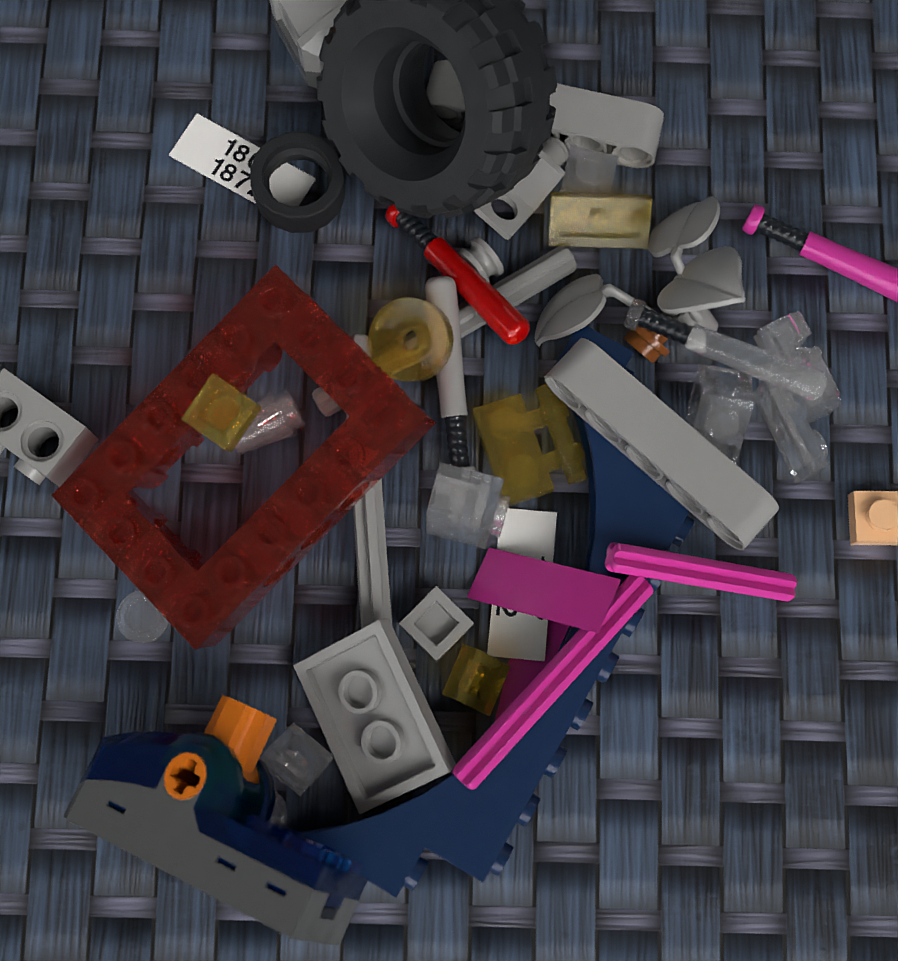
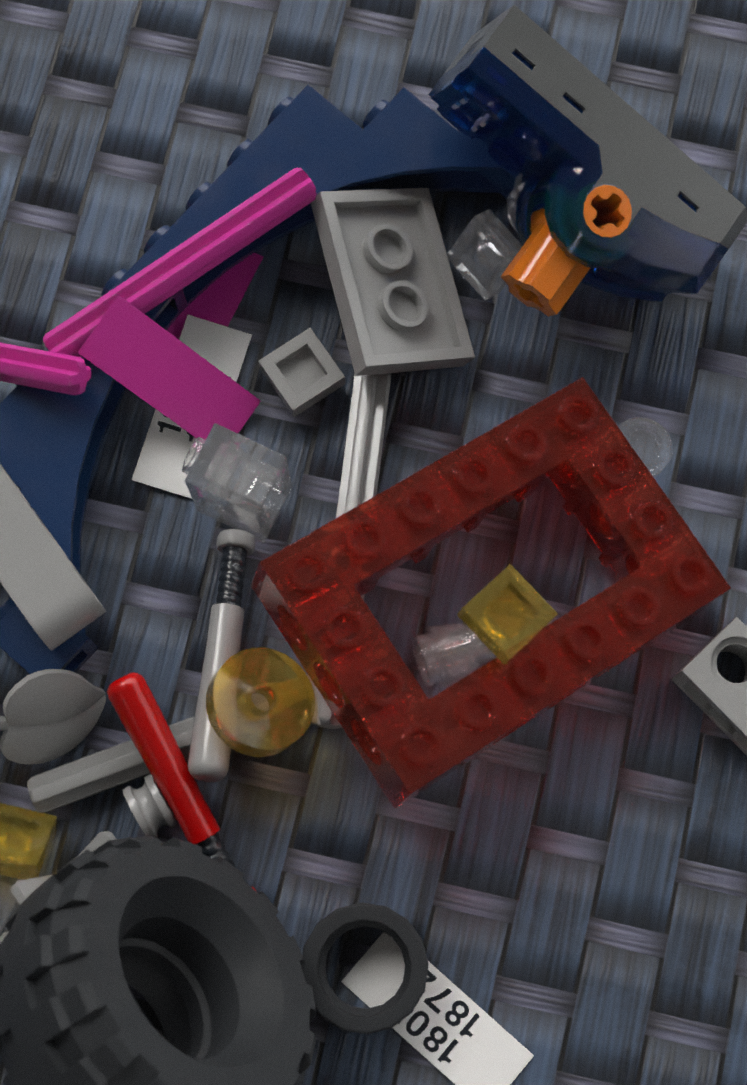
camera: 165 degrees left, 0 degrees up
clear yellow plate [442,644,510,716] -> none
clear yellow plate [472,384,588,508] -> none

